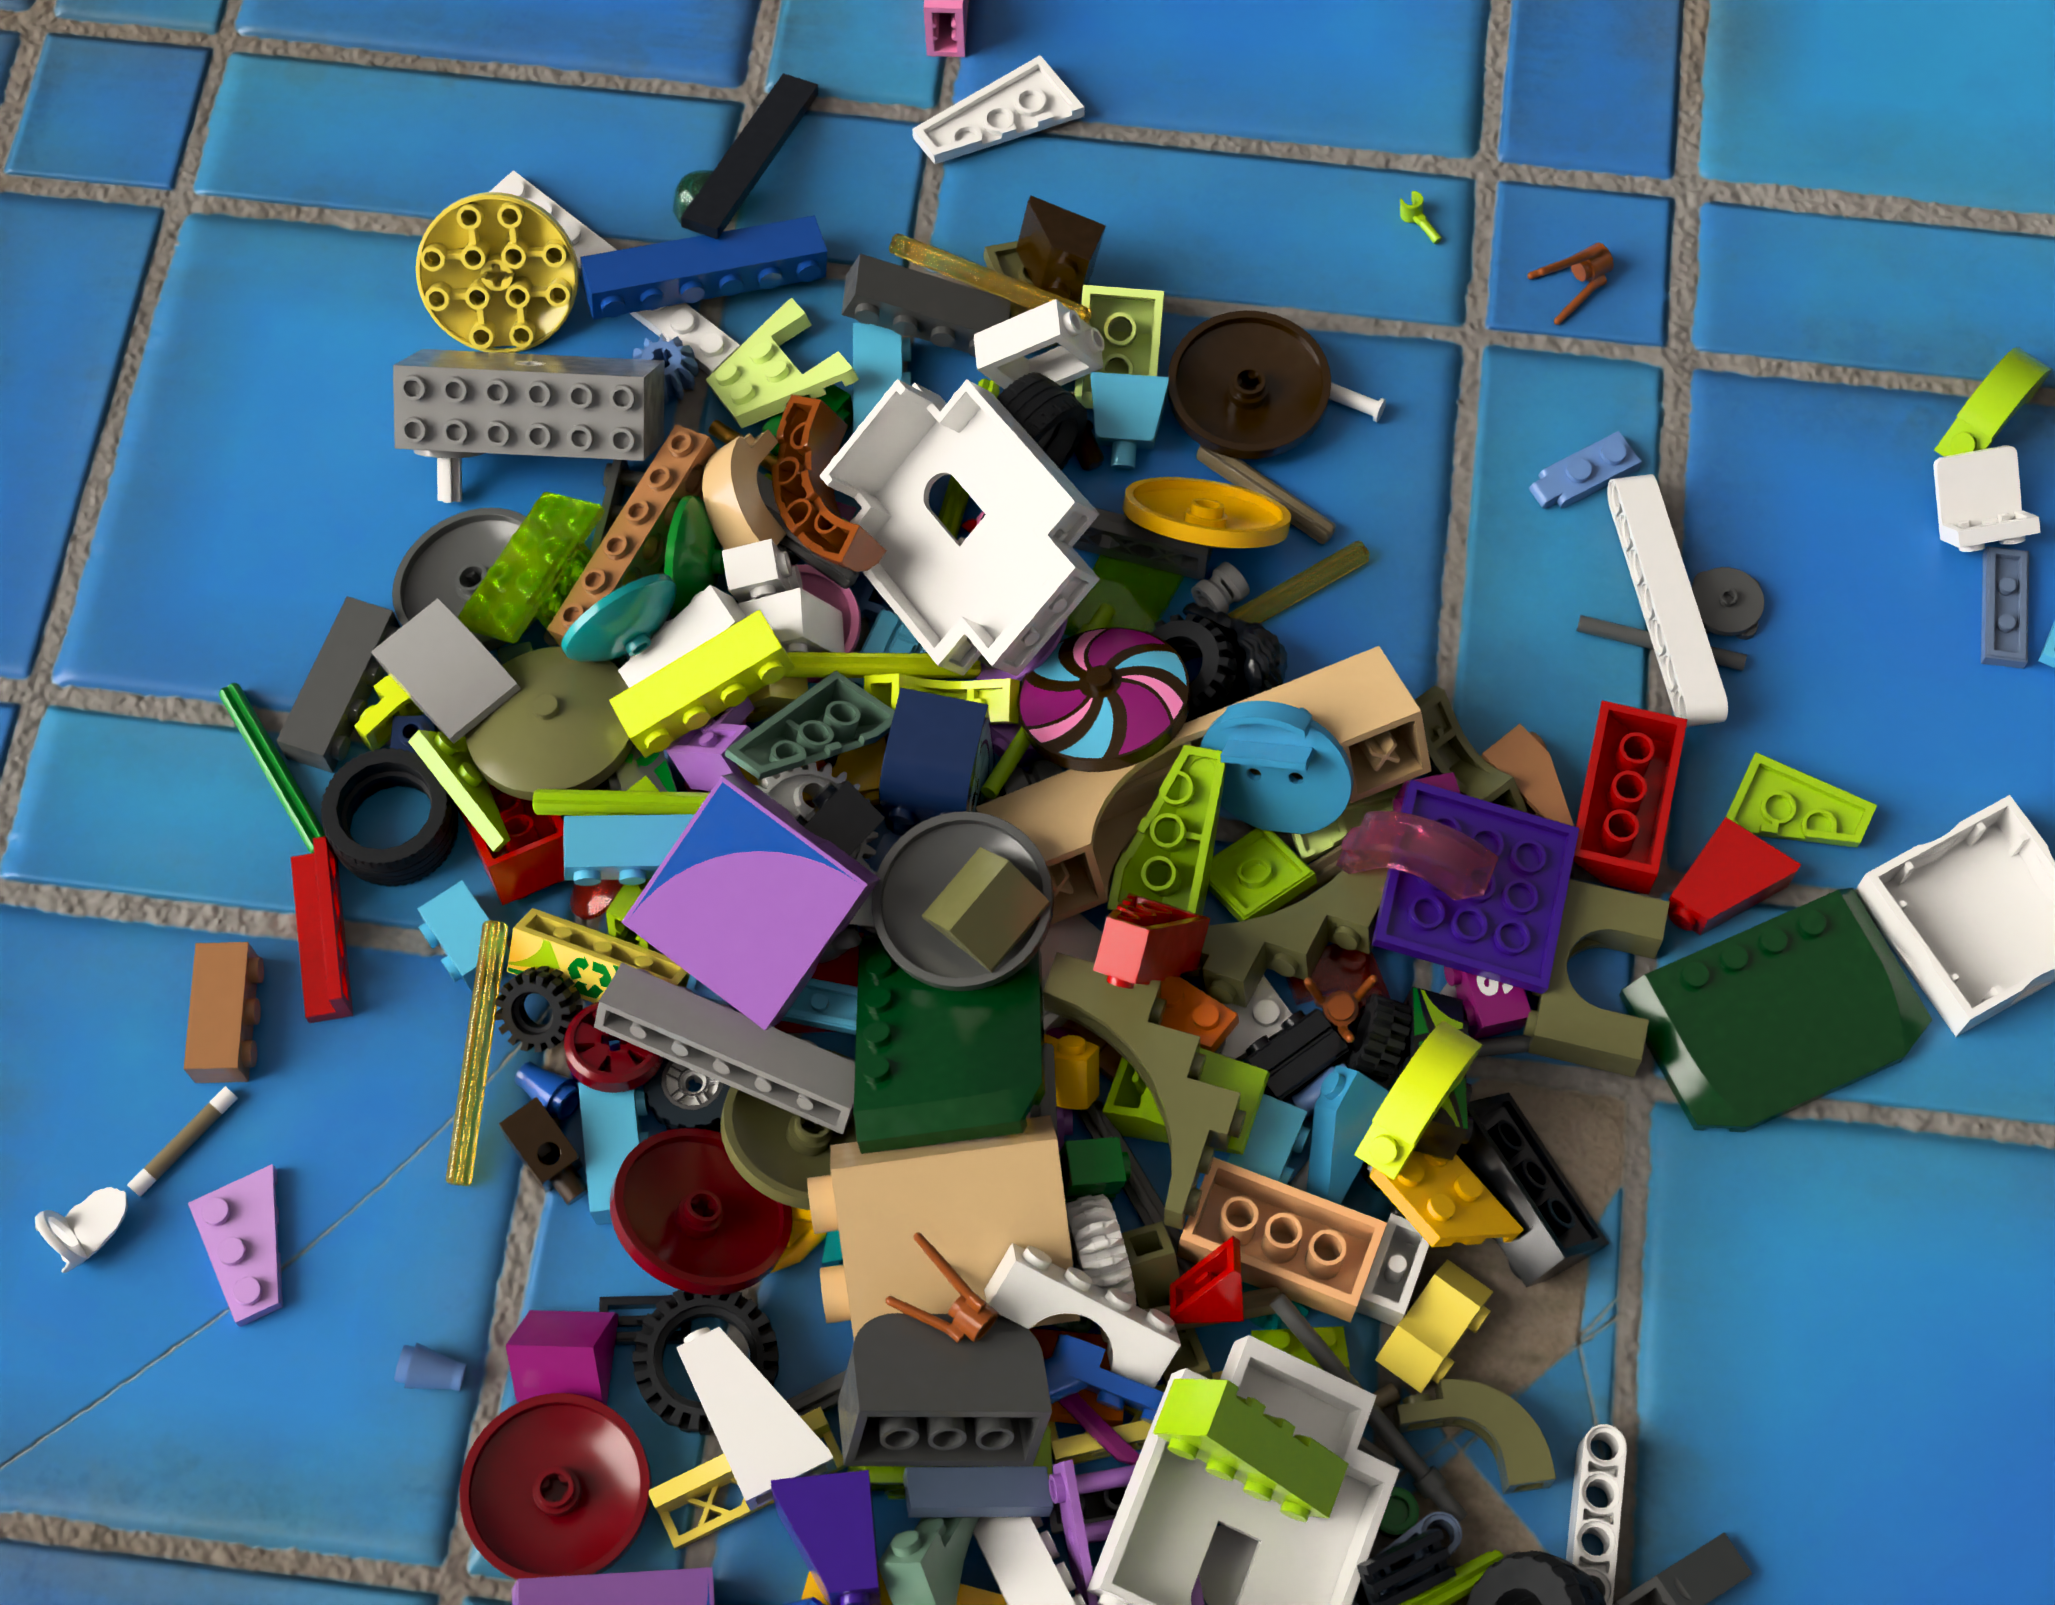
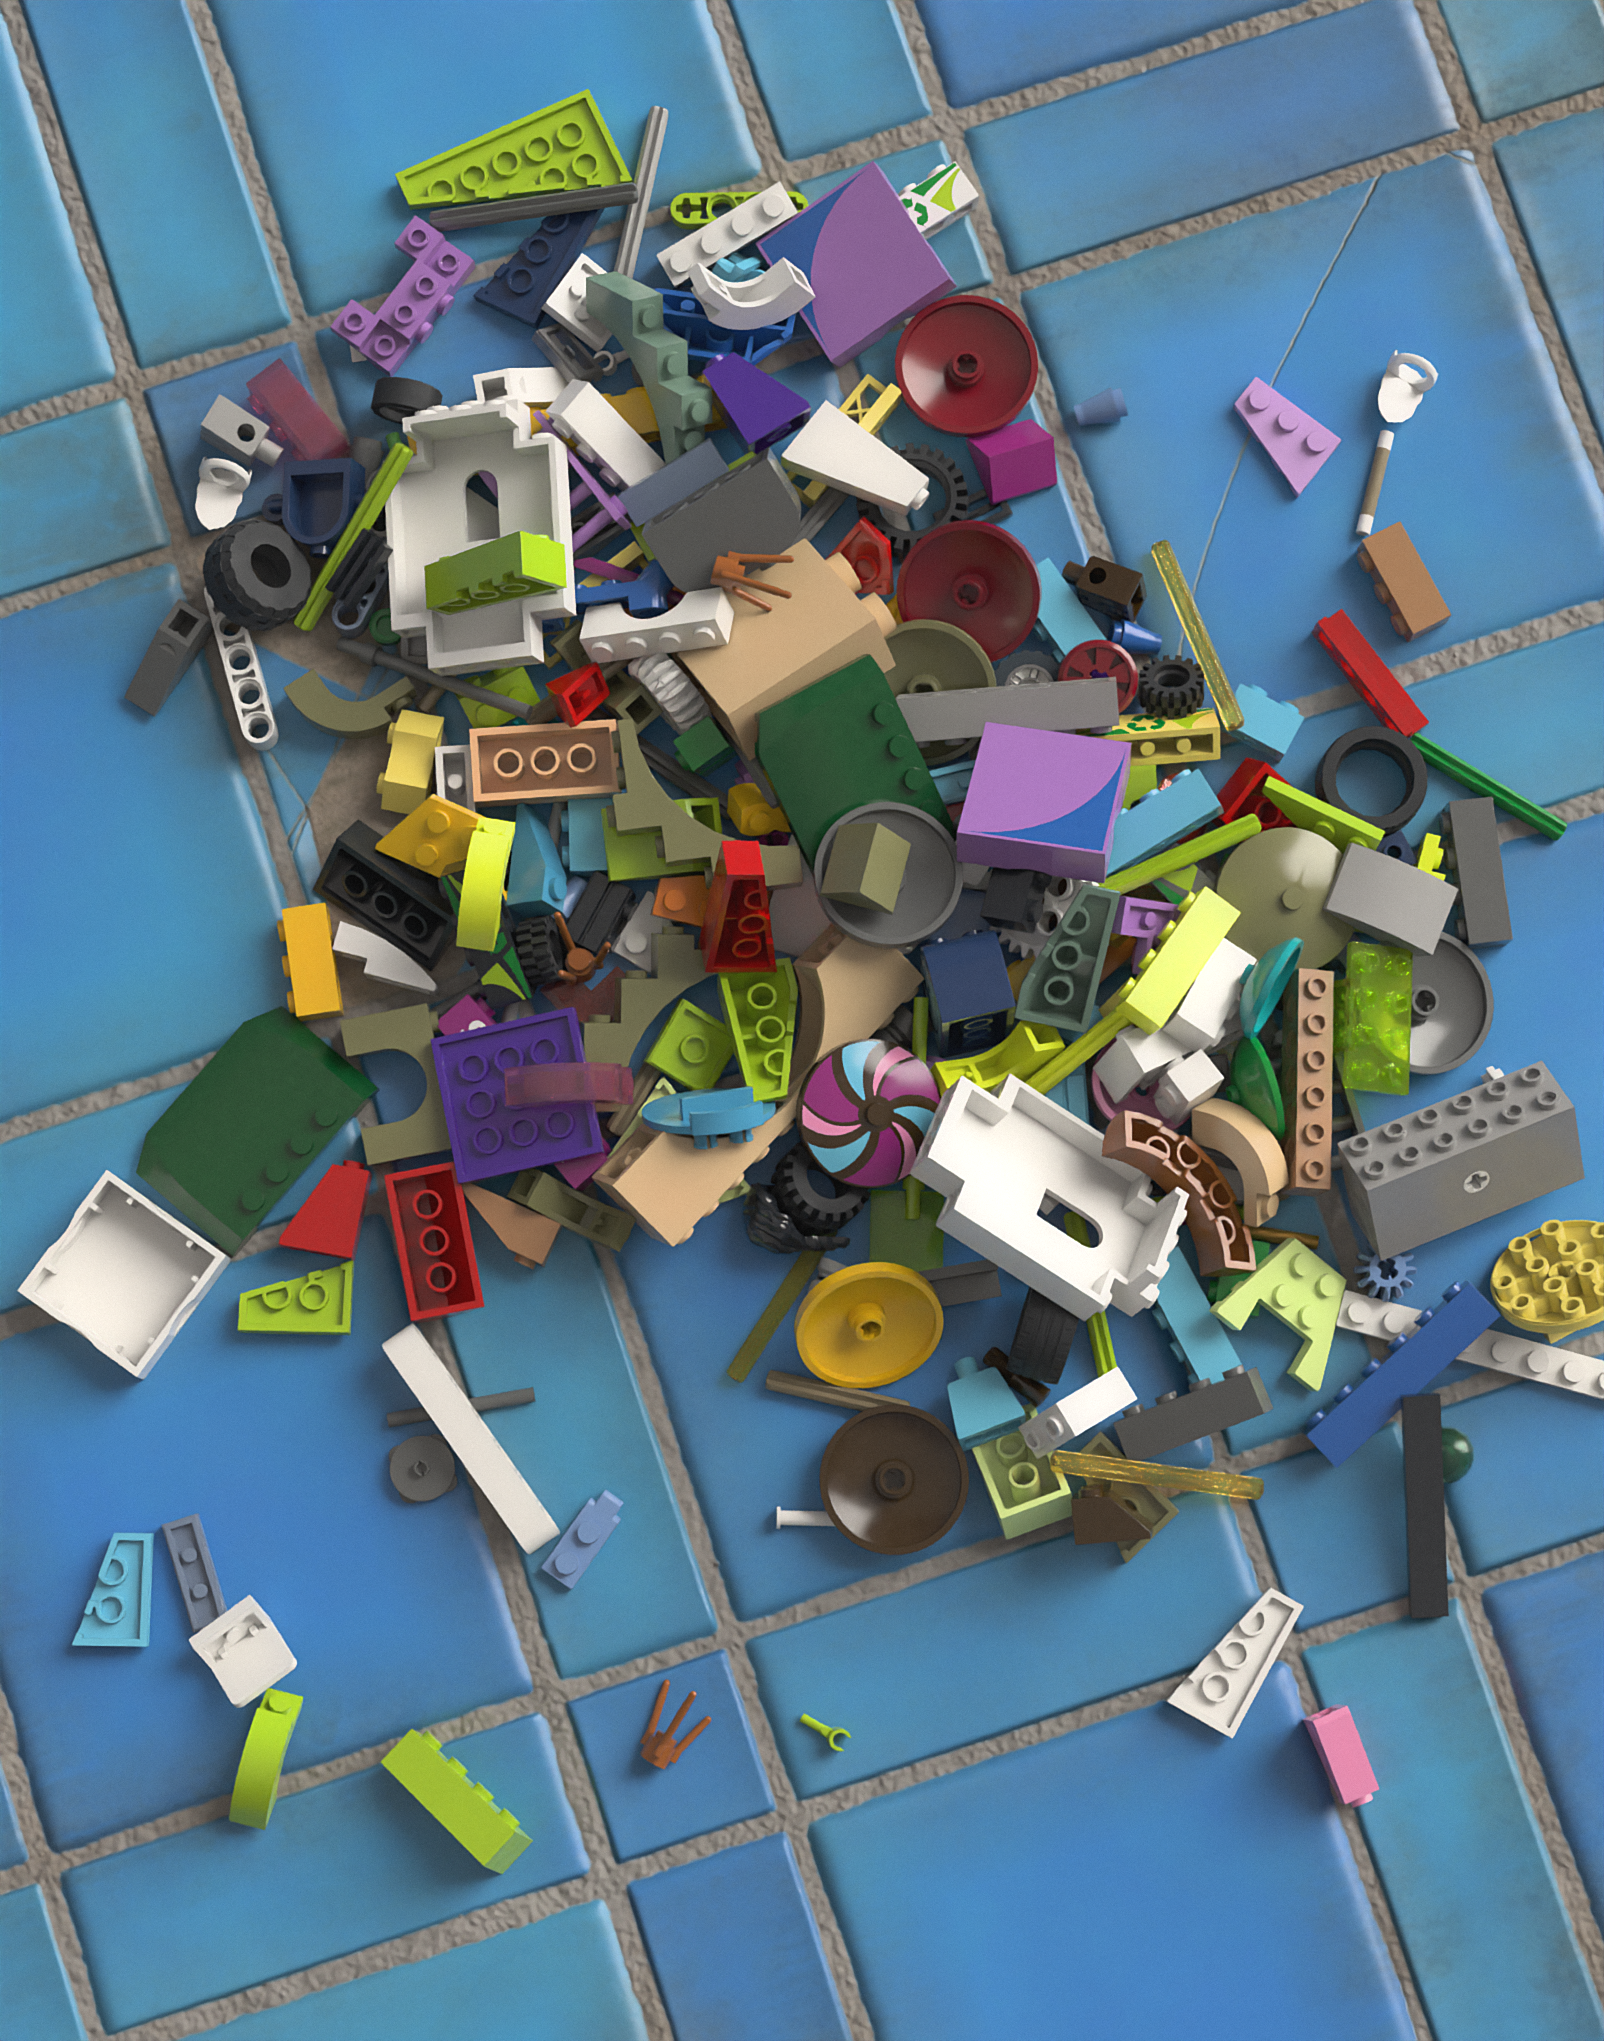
camera: 150 degrees right, 15 degrees up
none -> yellow brick [277,903,344,1022]
none -> white slope [332,921,439,997]
none -> lime wedge [381,1729,533,1874]
none -> red plate [825,517,894,595]

